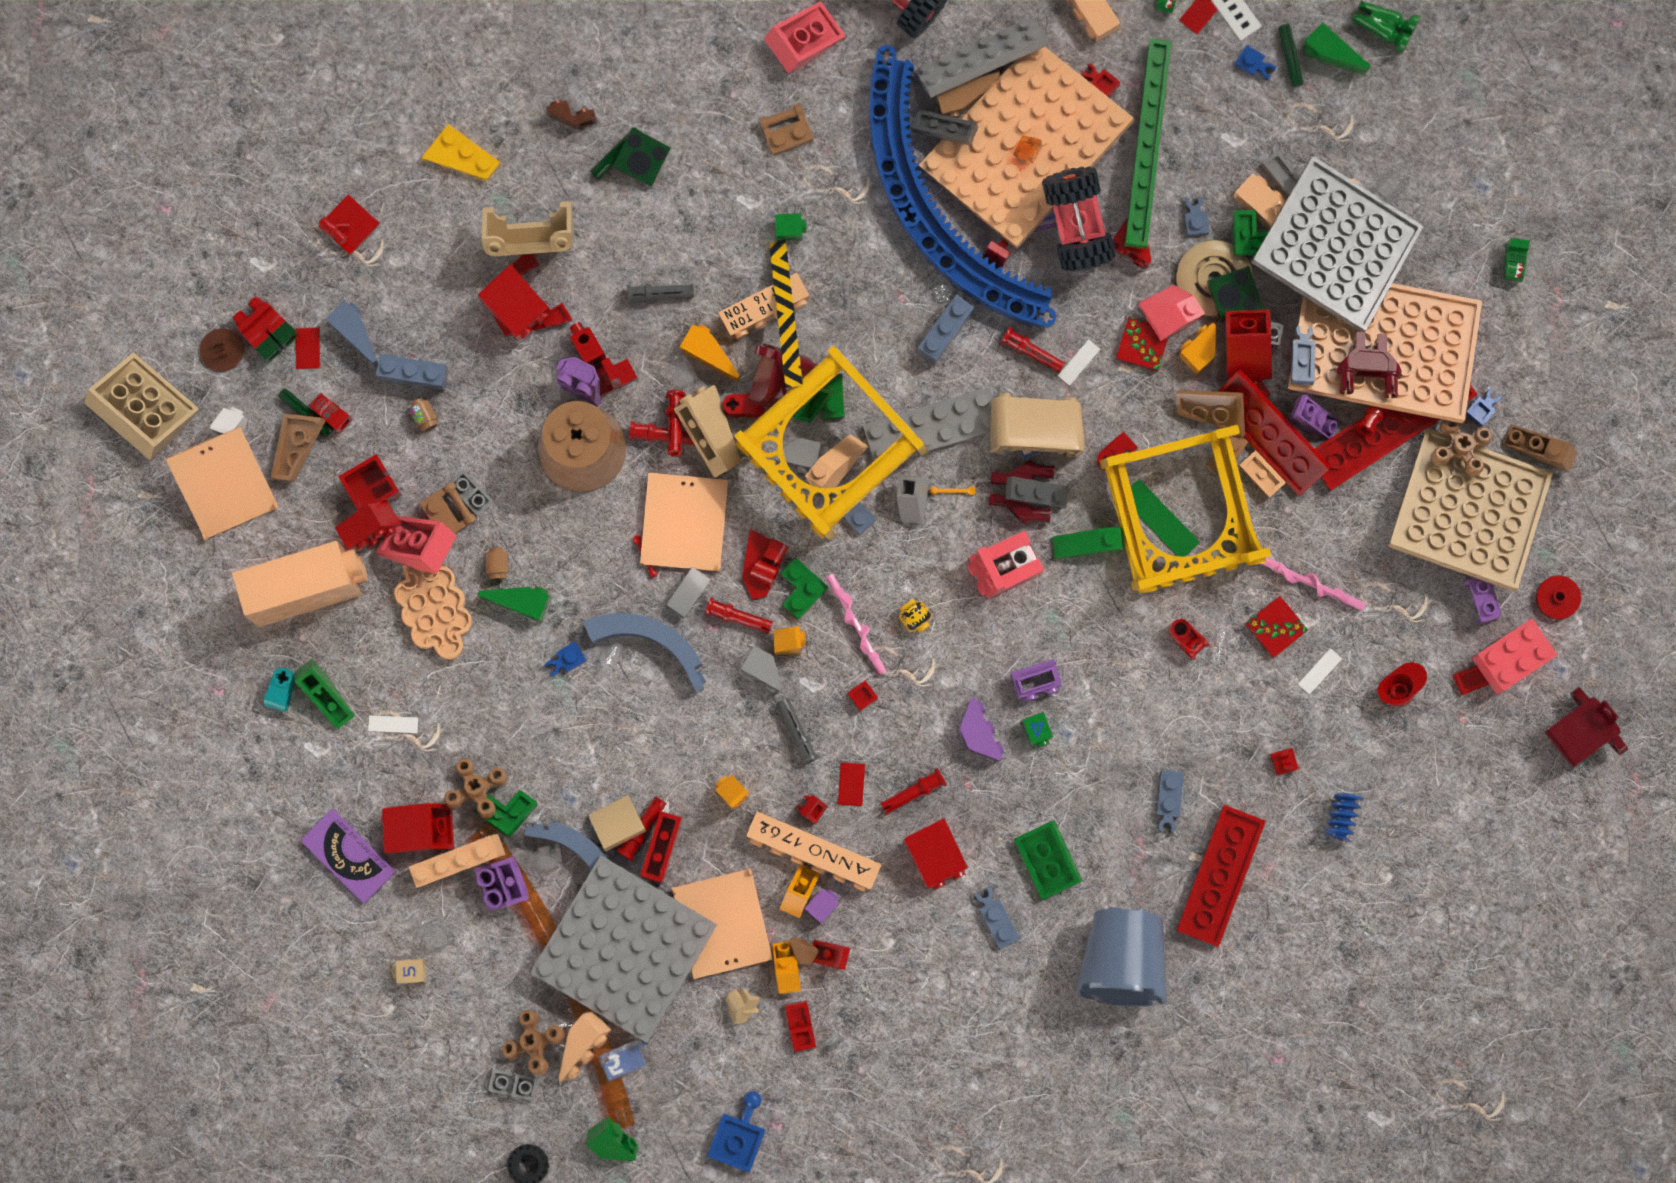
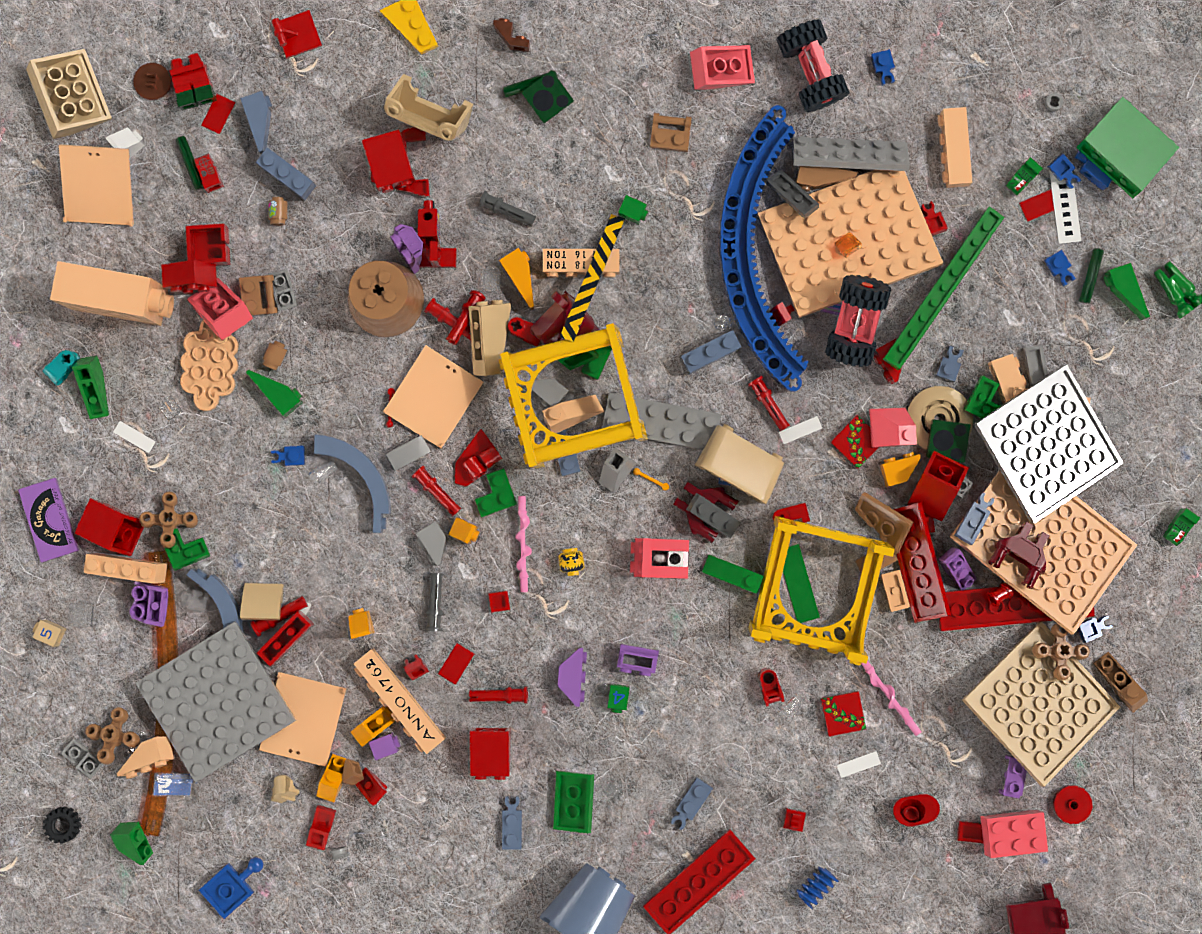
camera: 30 degrees right, 5 degrees up
medium nougat wing [271,413,326,482] -> none

